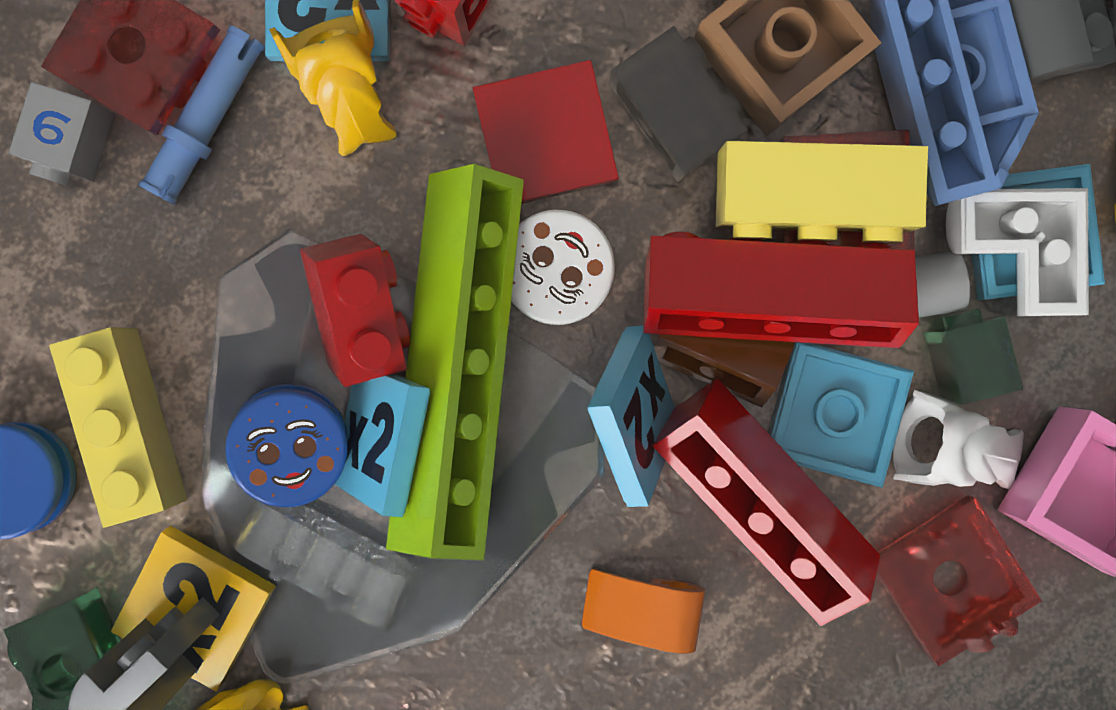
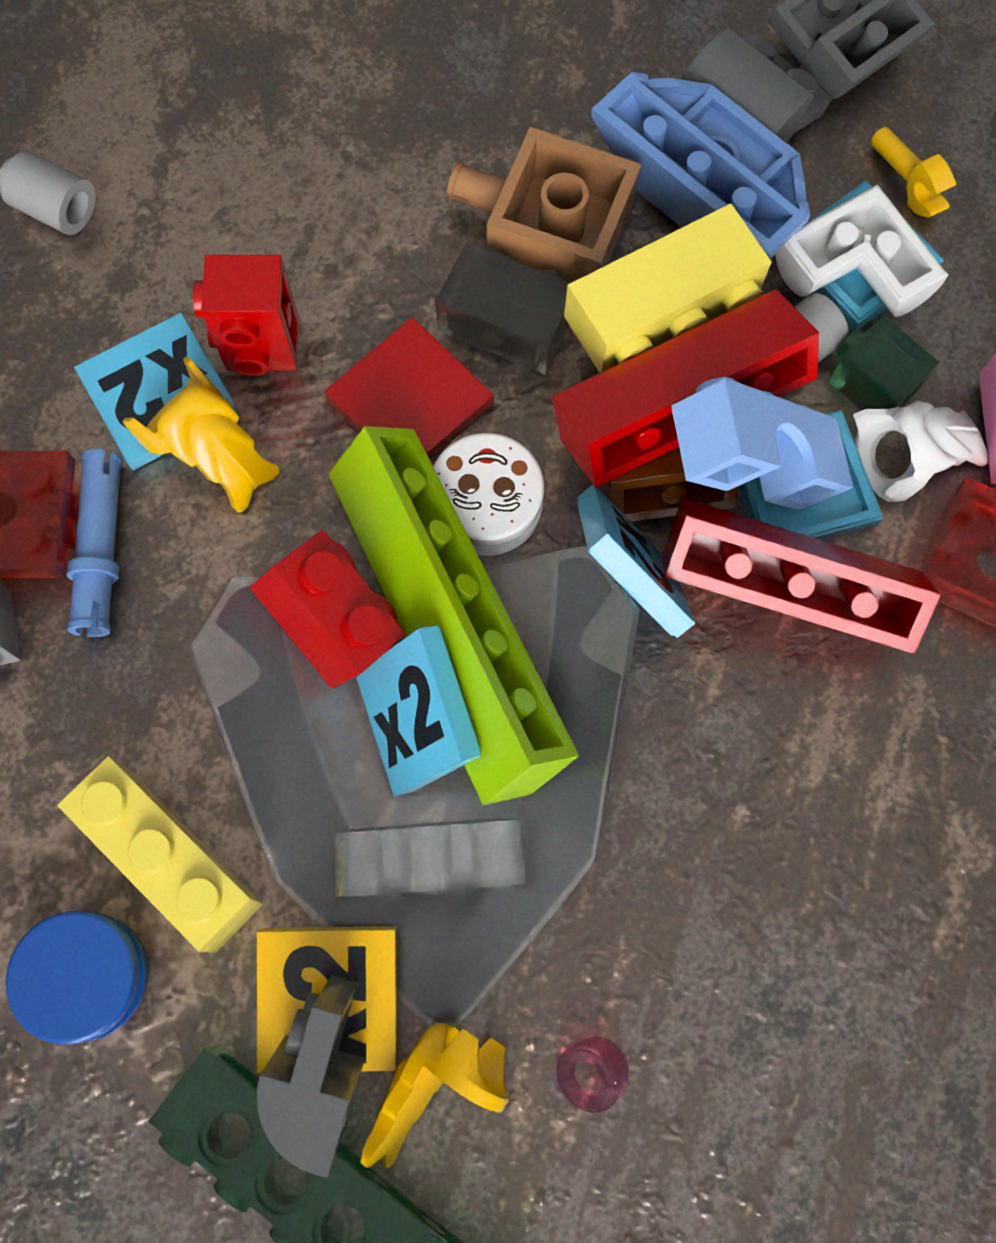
camera: 35 degrees left, 15 degrees down
blue head [226,384,348,507] -> none
orange panel [582,568,705,654] -> none
none -> light blue arch [671,377,853,510]

